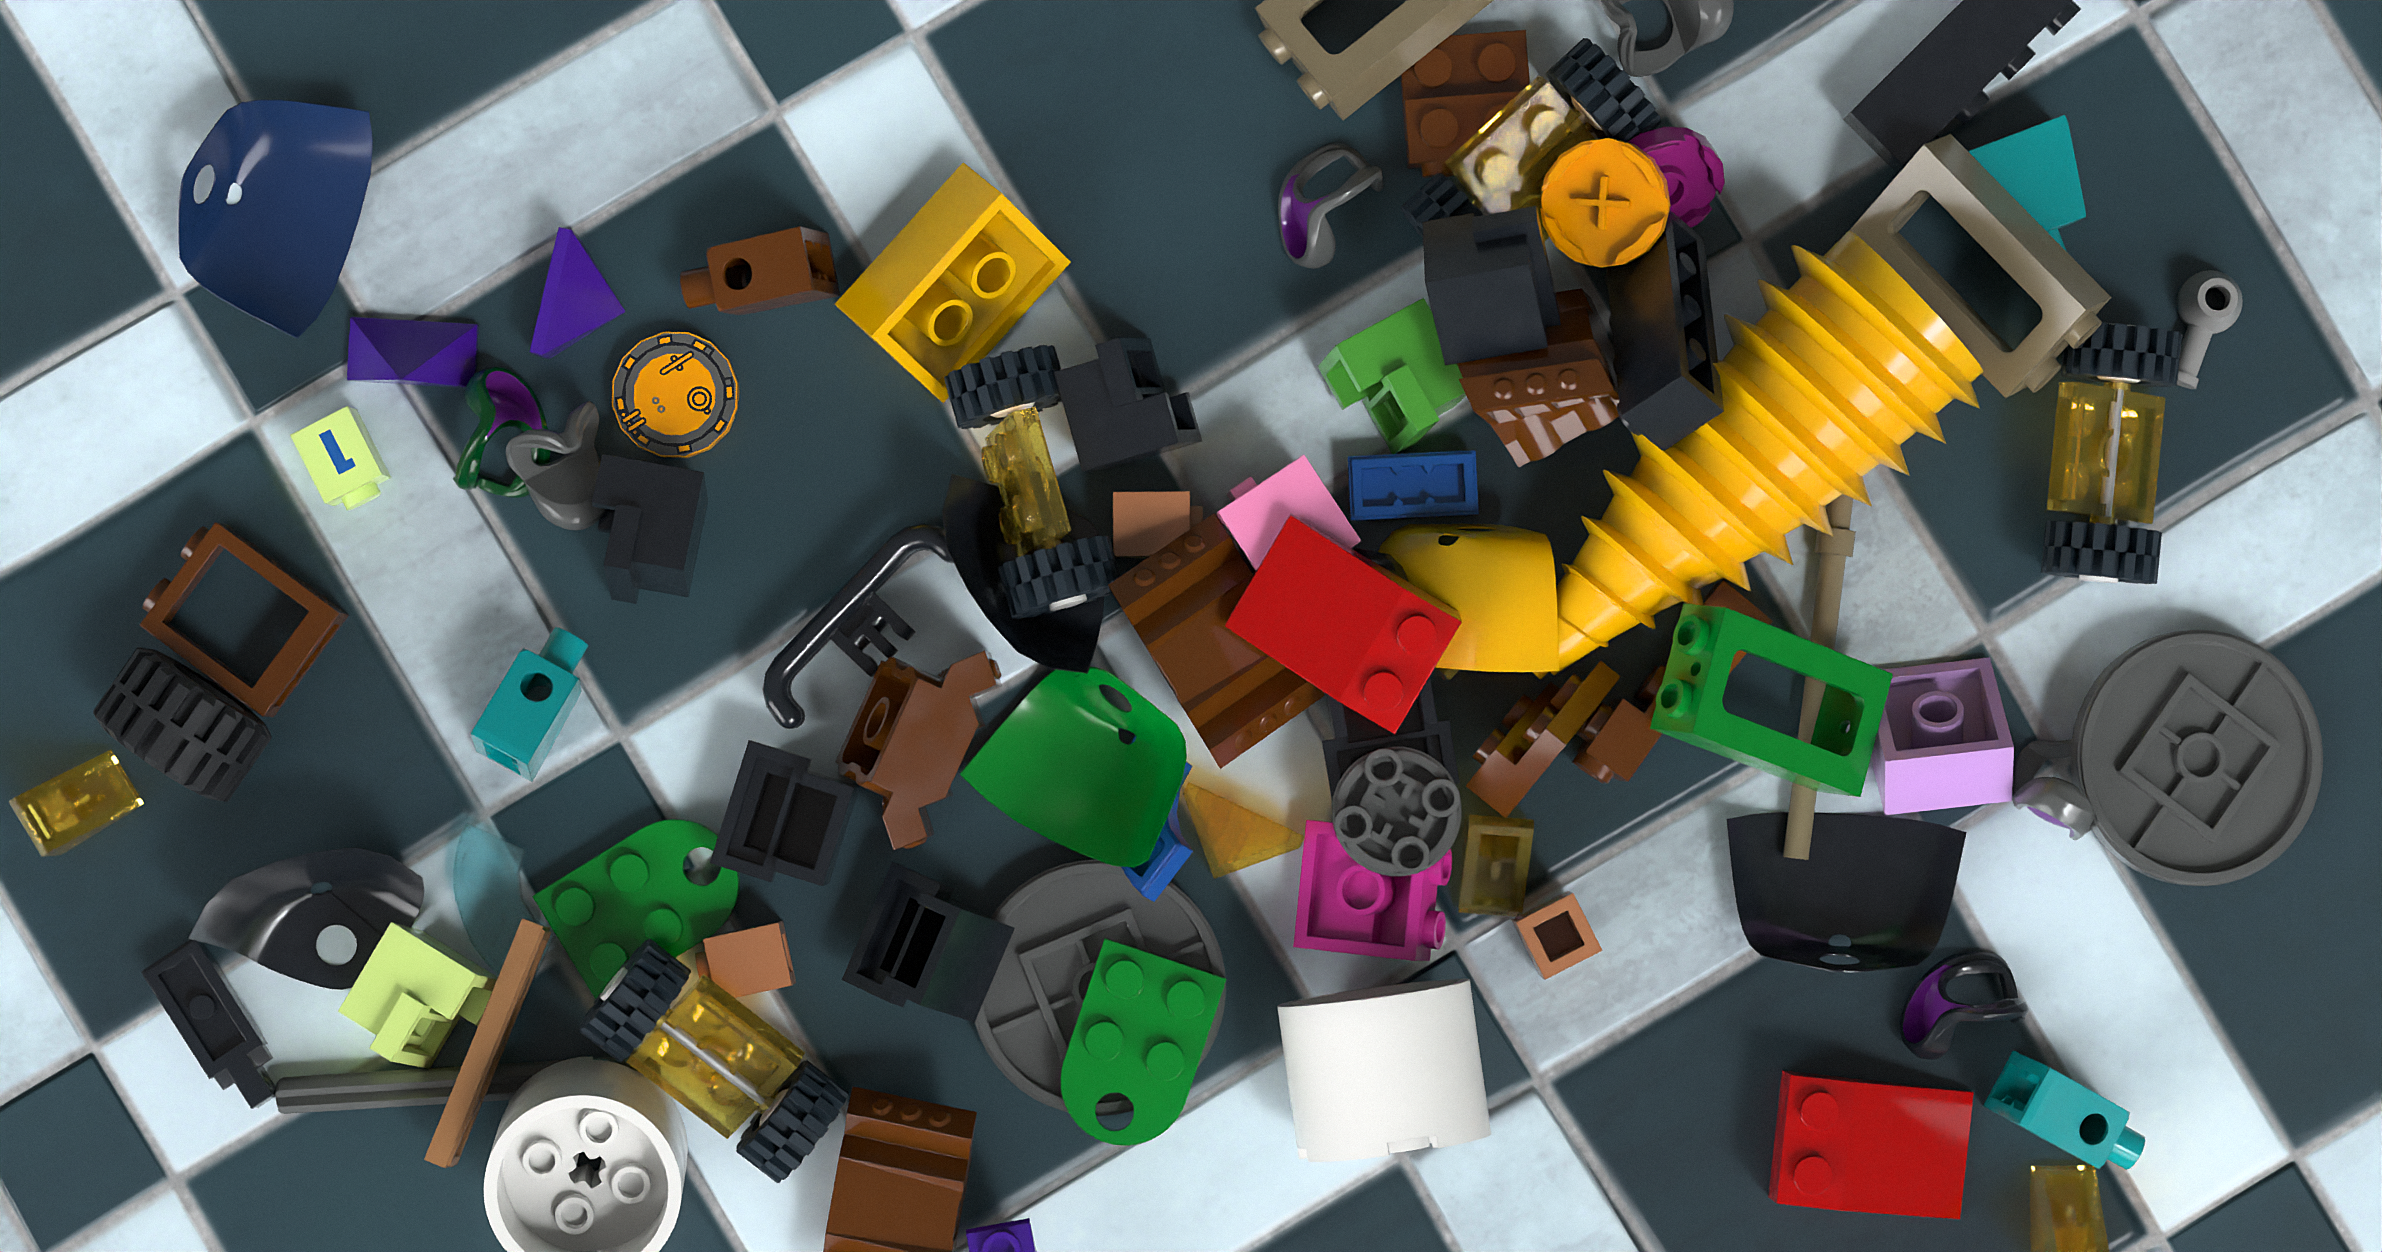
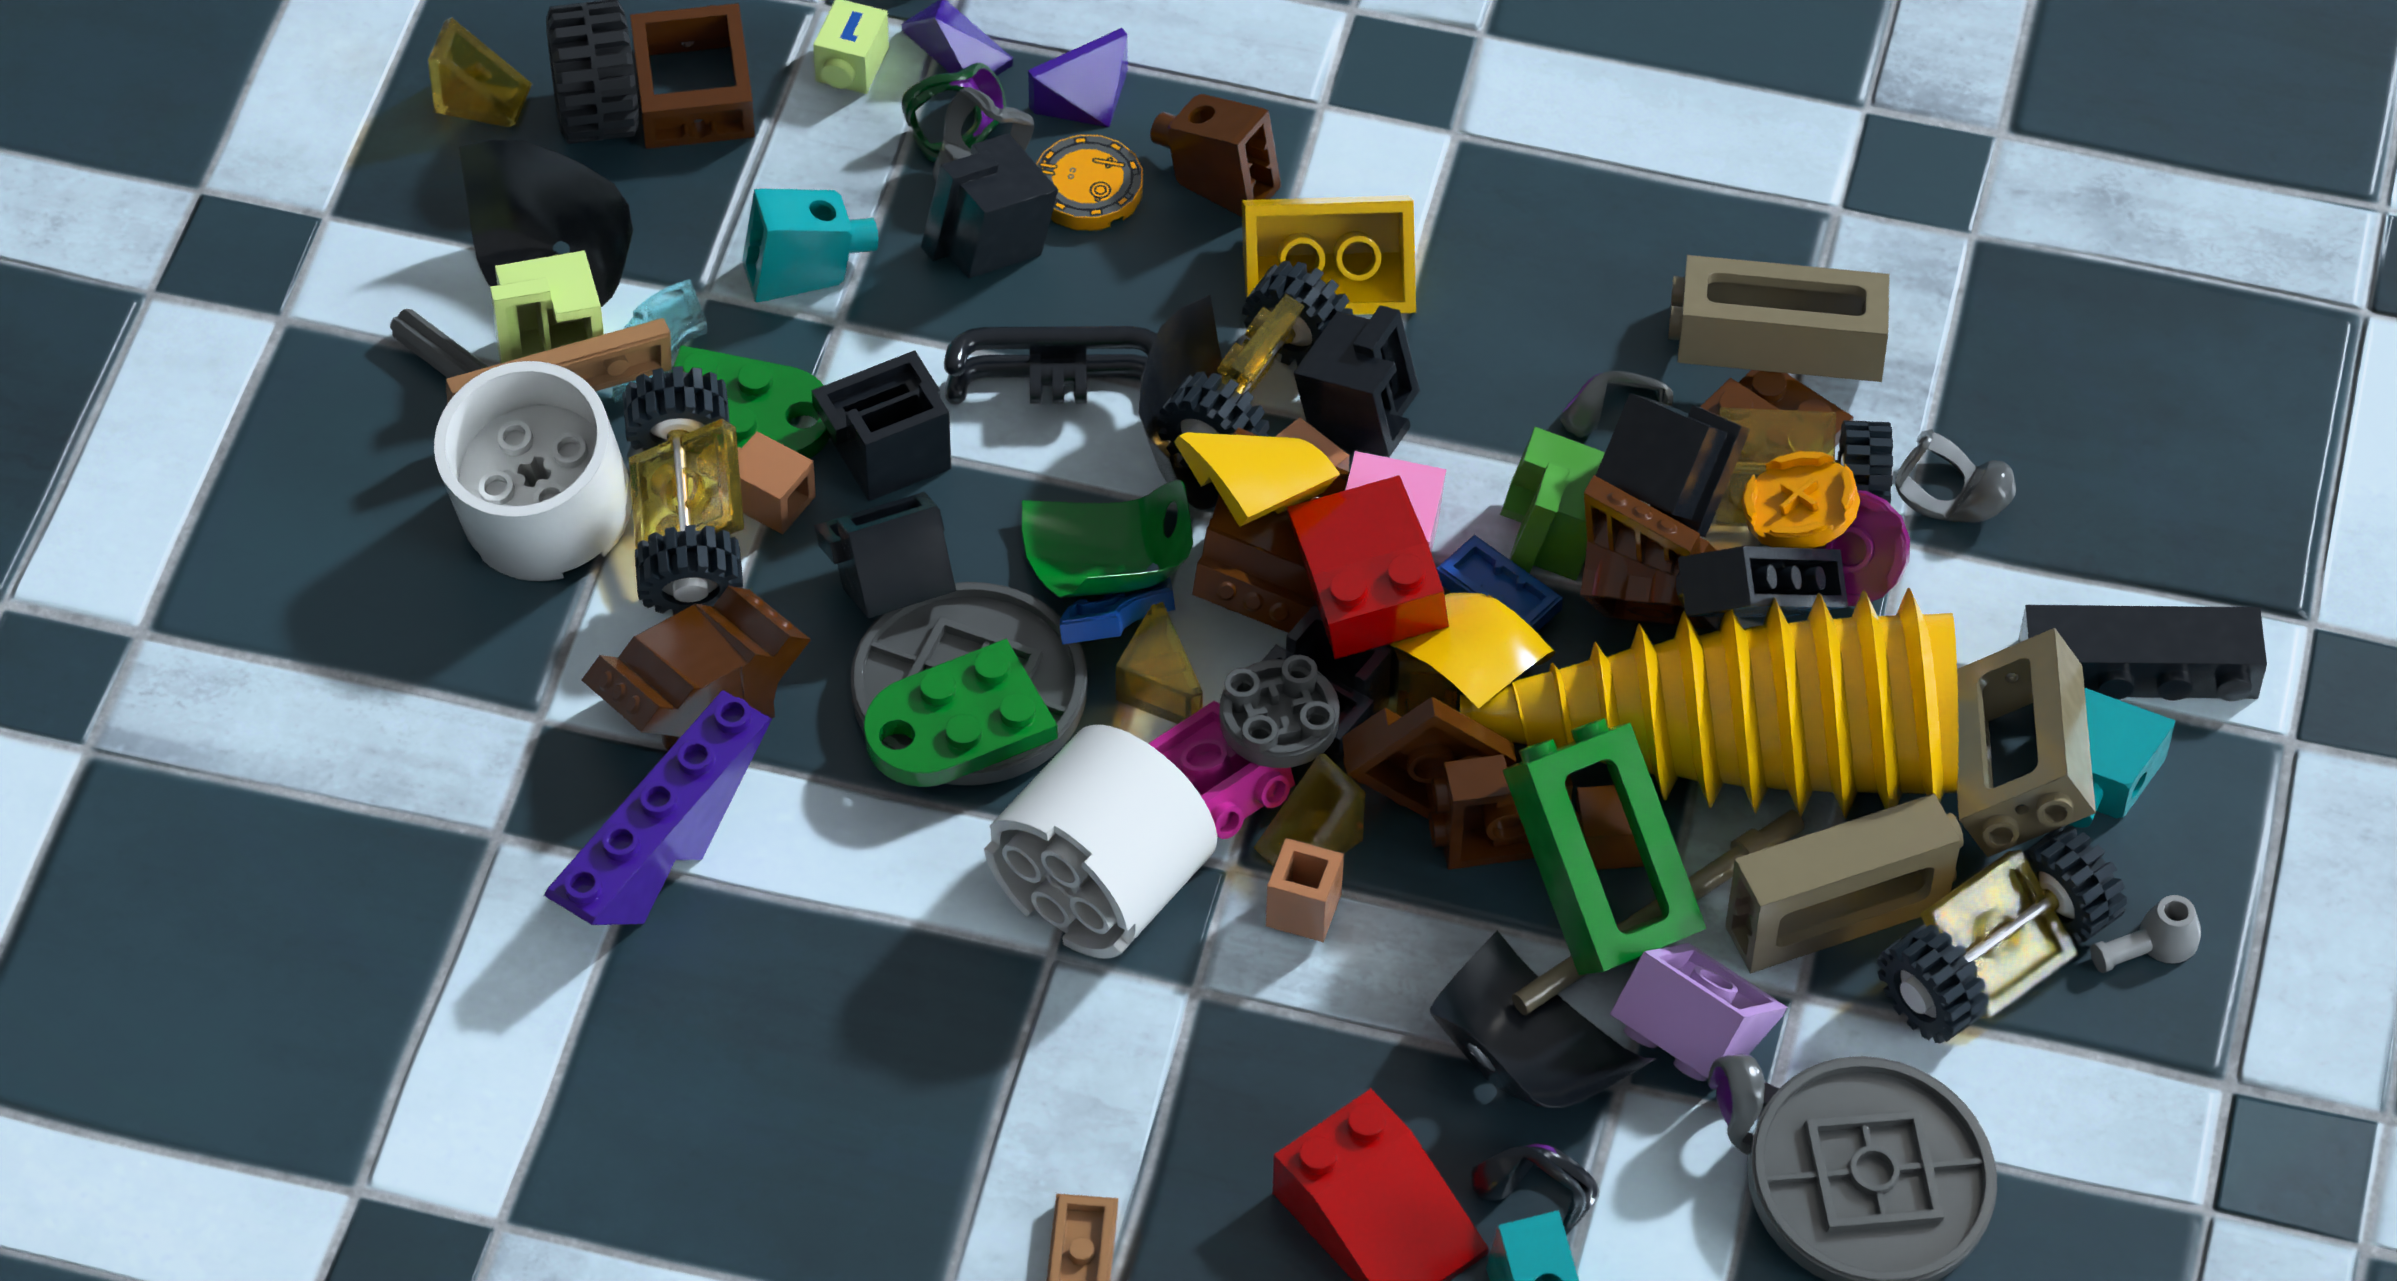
camera: 45 degrees right, 35 degrees down
black hinge [141,939,276,1109] -> none
reddish brown slope [835,650,1002,850] -> none
none -> yellow slope [1174,432,1340,527]
none -> dark tan piece [1725,793,1964,974]

